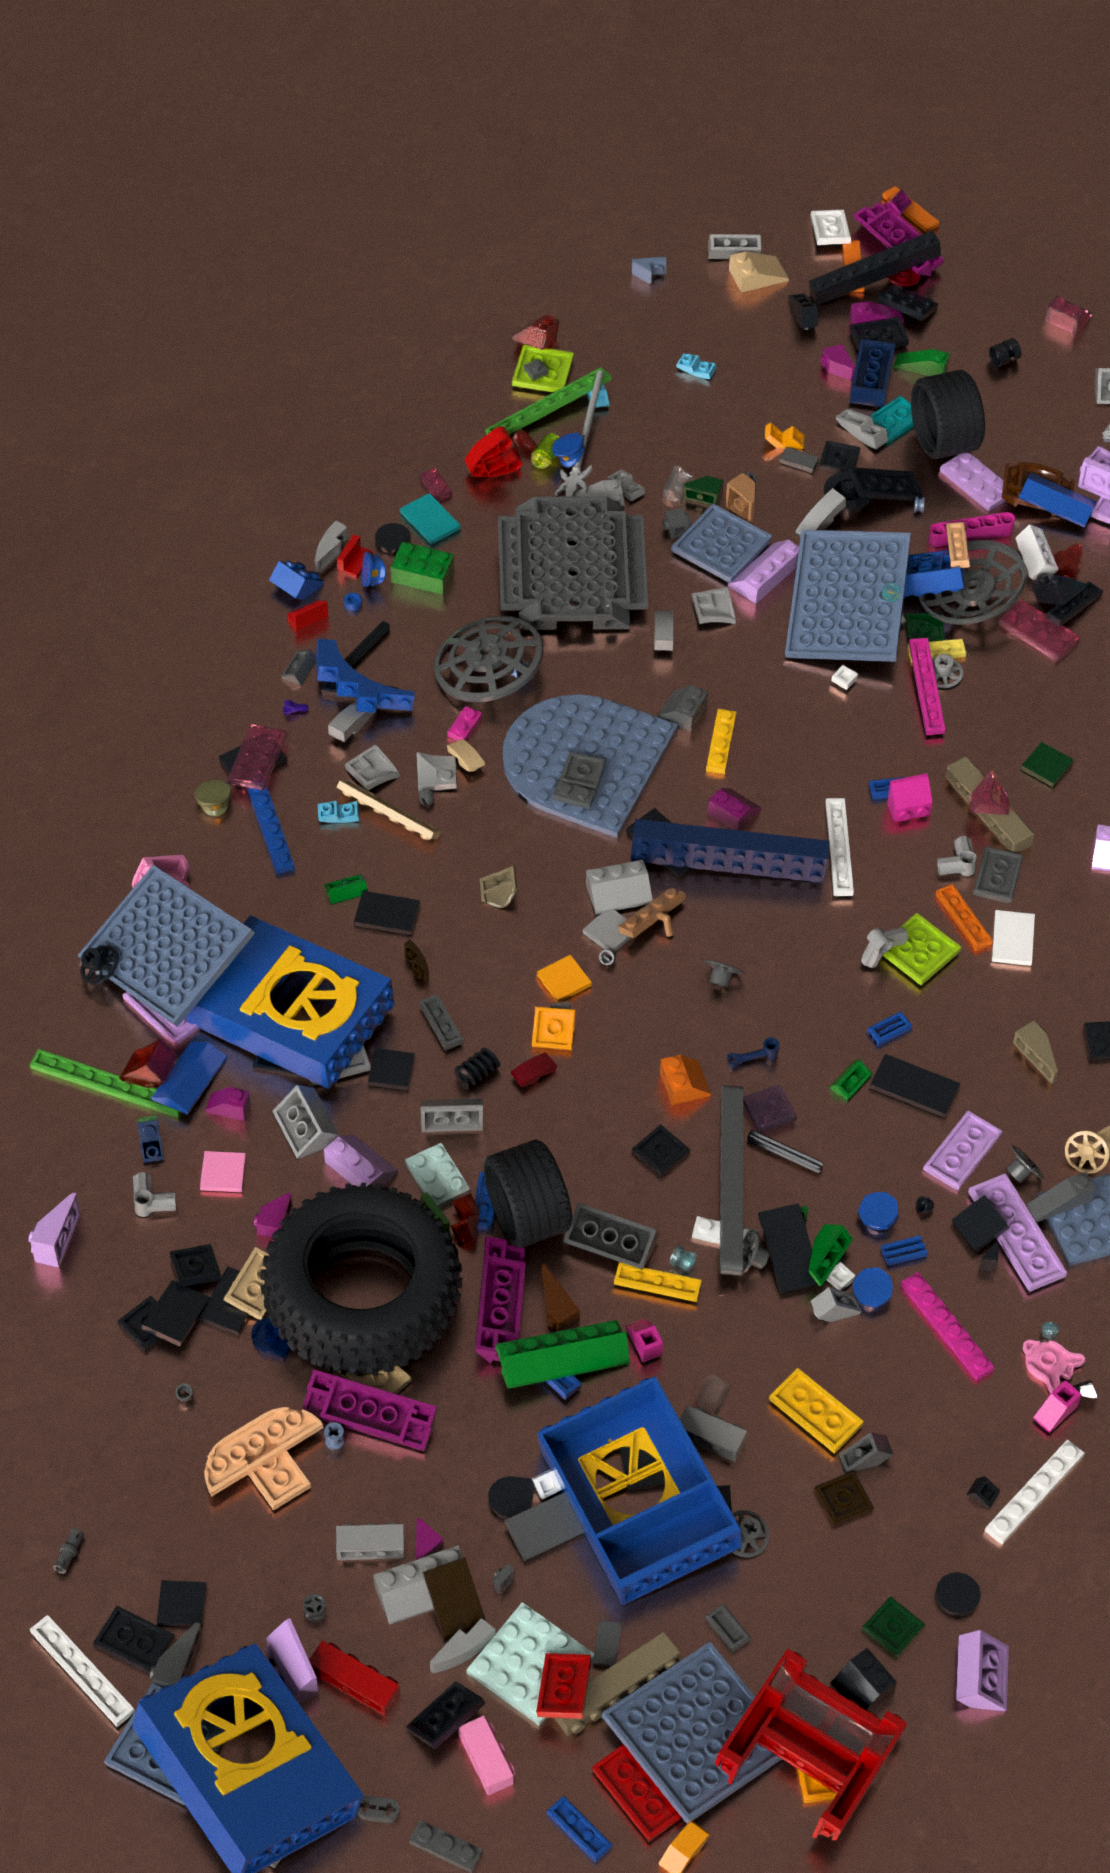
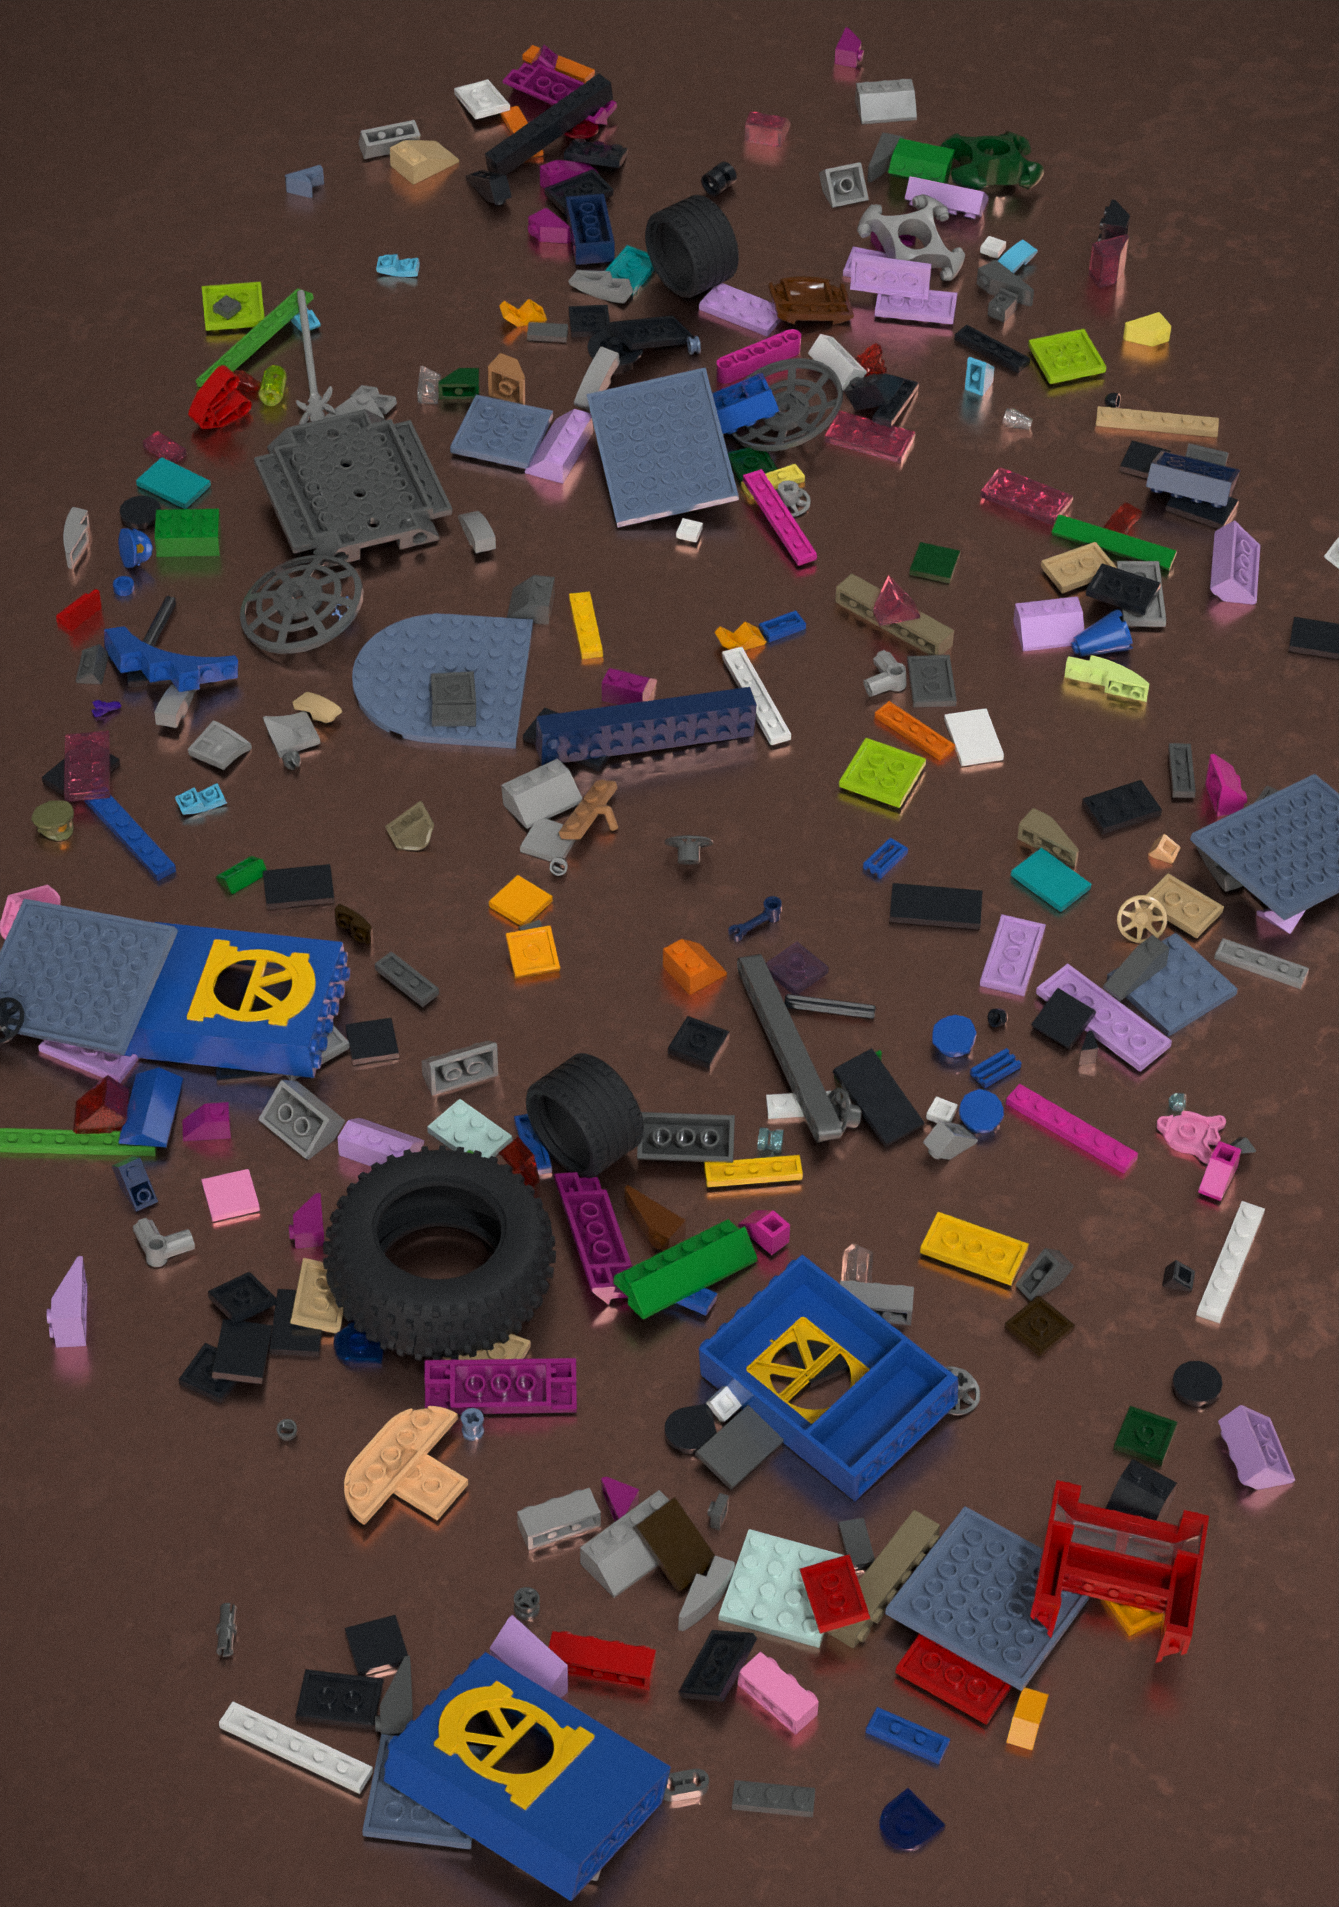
camera: 20 degrees left, 5 degrees down
blue slope [269,560,324,599] -> none
red panel [337,534,373,577] -> none
tan plate [337,780,442,840] -> none
dark pink plate [448,706,482,741] -> none
black piece [455,1048,501,1089] -> none
dark red slope [510,1052,558,1087] -> none
clear red slope [512,315,560,350] -> none
blue hat [552,433,585,467] -> none
dark grey brick [662,508,691,539] -> none
light grey plate [692,587,736,624] -> none
dark grey tile [705,1604,751,1653] -> none
green slope [808,1224,853,1286] -> none
green slope [829,1059,872,1100] -> none
light grey piece [861,927,908,968] -> none
clear light blue tile [881,583,900,602] -> none
dark pink slope [887,773,932,822] -> none
green slope [893,349,950,376] -> none
light nougat tile [946,522,970,568] -> none
dark grey wheel [1006,1145,1044,1183] -> none
blue slope [1019,473,1096,527] -> none
none -> light orange slope [715,621,766,650]
none -> teal tile [1011,848,1092,912]

